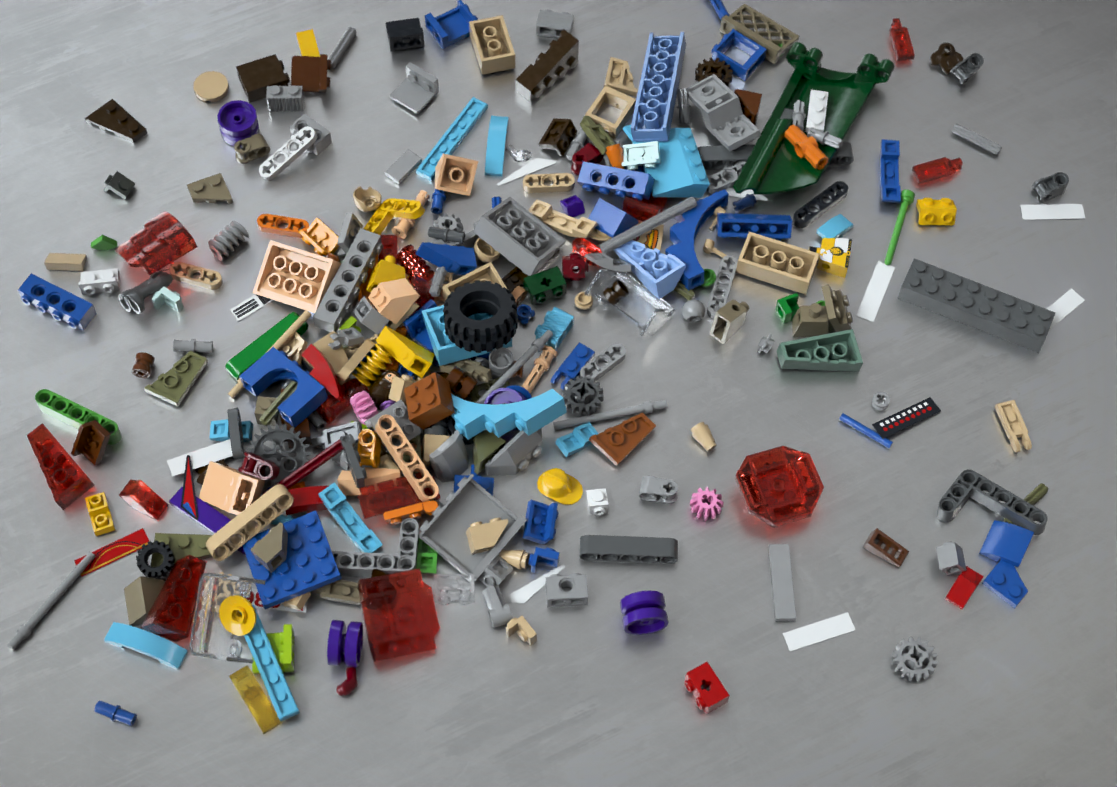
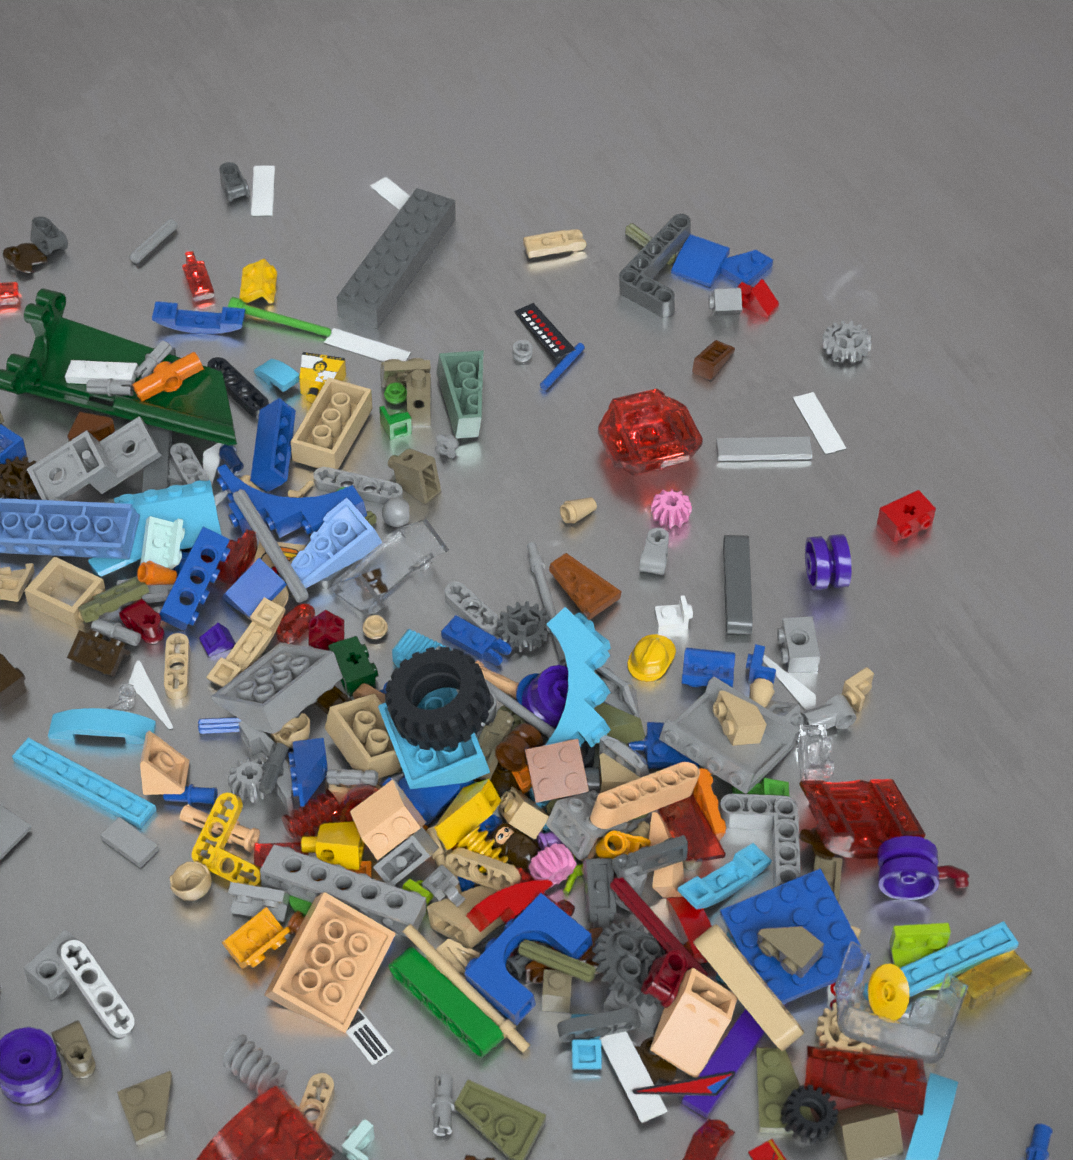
camera: 90 degrees left, 10 degrees down
orange beam [257,214,309,238] -> none
light grey slope [585,253,631,272] -> none

